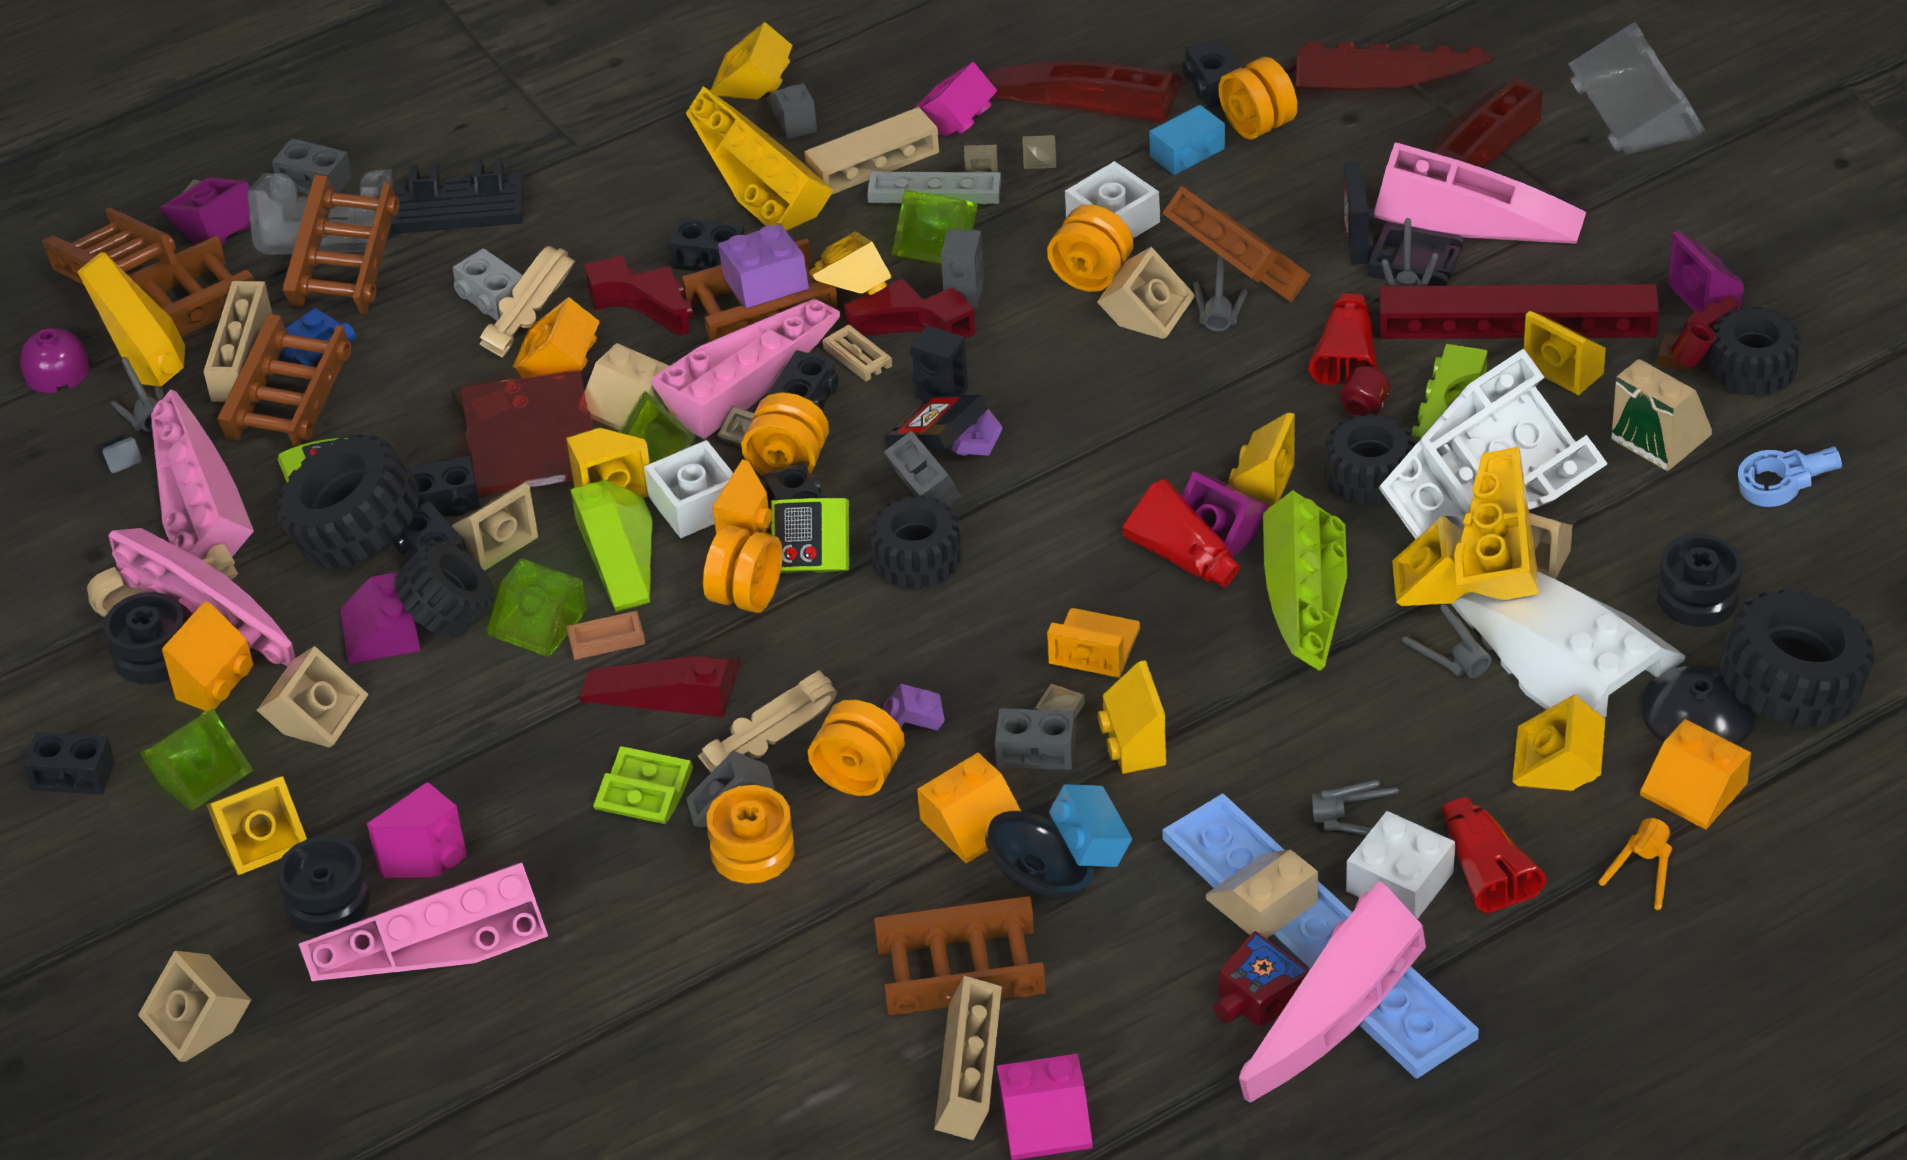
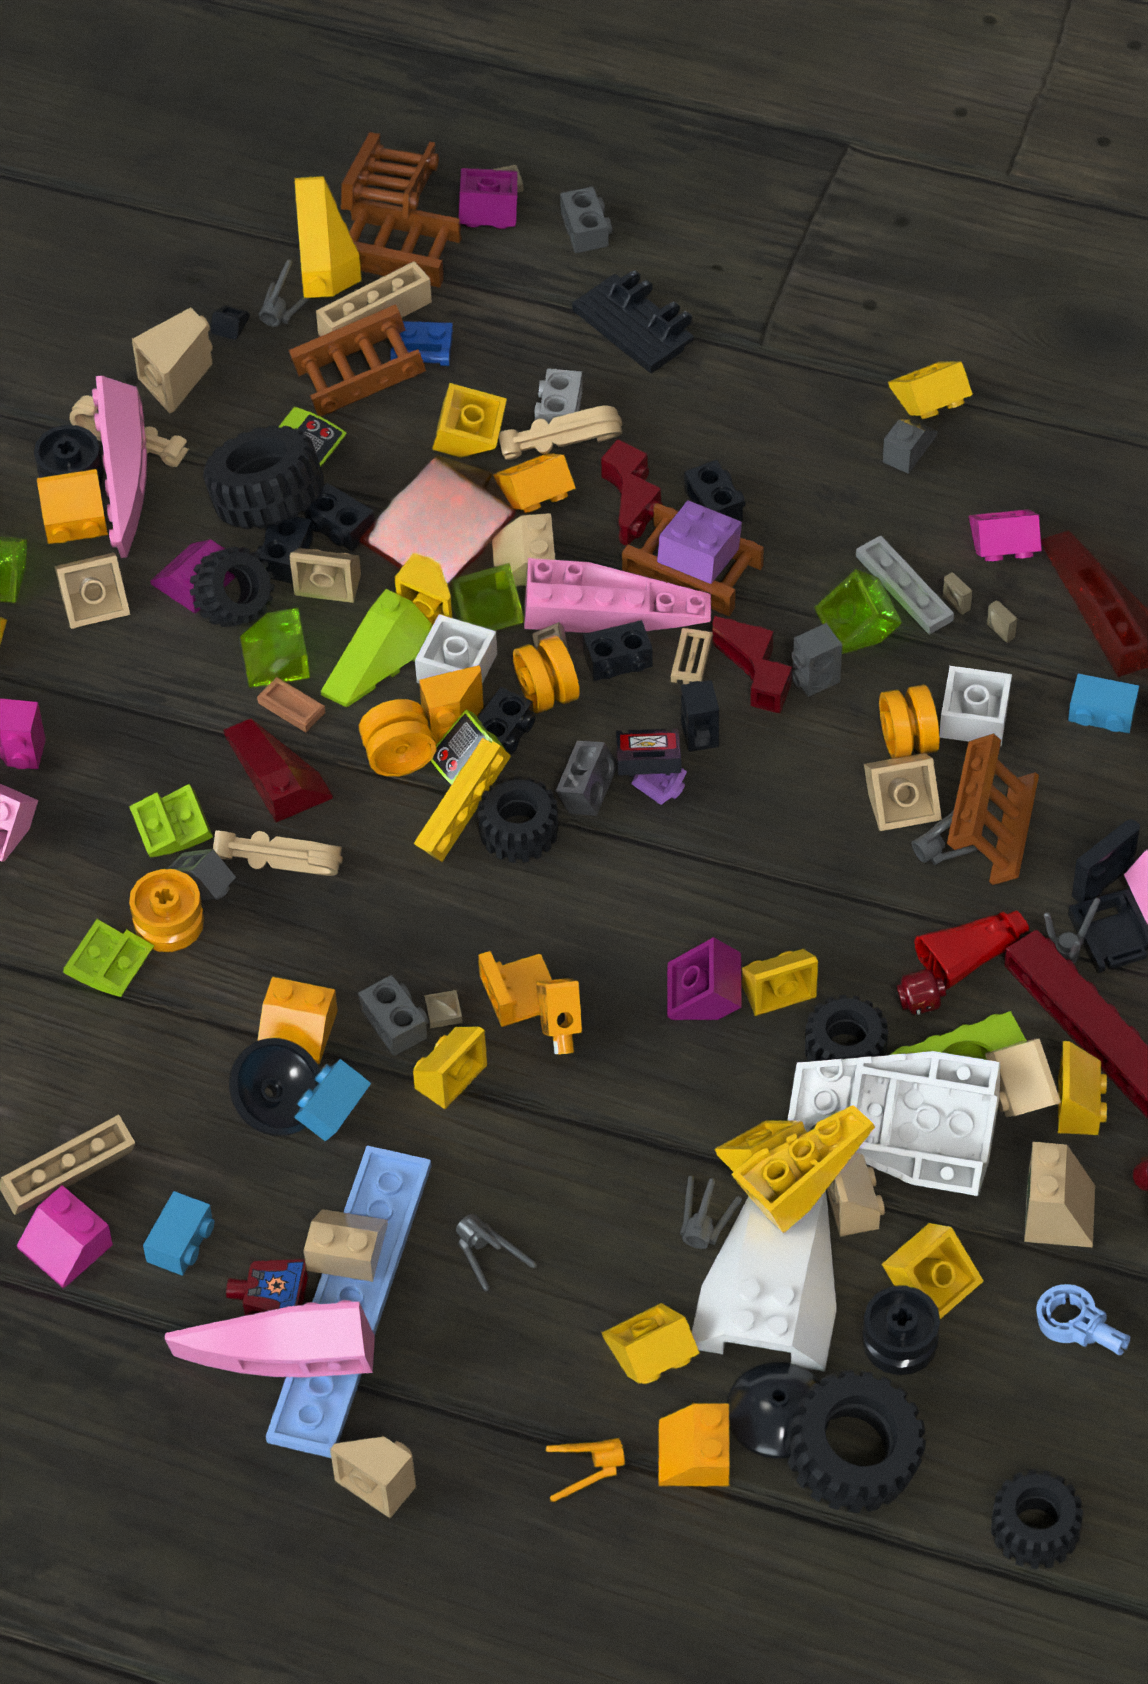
camera: 50 degrees right, 10 degrees up
magenta cylinder [20,328,90,393] -> none
bright pink wedge [151,389,254,560] -> none
clear windscreen [248,169,393,255] -> none
dark orange fence [282,175,400,315] -> none
yellow wedge [686,87,834,231] -> none
tan brick [804,107,939,195] -> none
light orange wheel [808,700,905,796] -> none
yellow wedge [809,231,891,295] -> none
dark orange fence [874,896,1046,1016] -> none
medium lavender bracket [883,684,945,731] -> none
red piece [1122,479,1241,588] -> none
lime wedge [1263,490,1347,671] -> none
white brick [1346,811,1455,919] -> none
red piece [1442,797,1547,914] -> none
none -> lime slope [63,919,154,997]
none -> tan slope [132,308,213,414]
none -> dark azure brick [143,1191,215,1276]
none -> tan slope [330,1437,416,1518]
none -> yellow fence [414,738,511,862]
none -> yellow slope [432,383,507,457]
none -> light orange torso [536,978,582,1054]
none -> yellow slope [882,1223,983,1319]
none -> tan slope [985,1038,1061,1117]

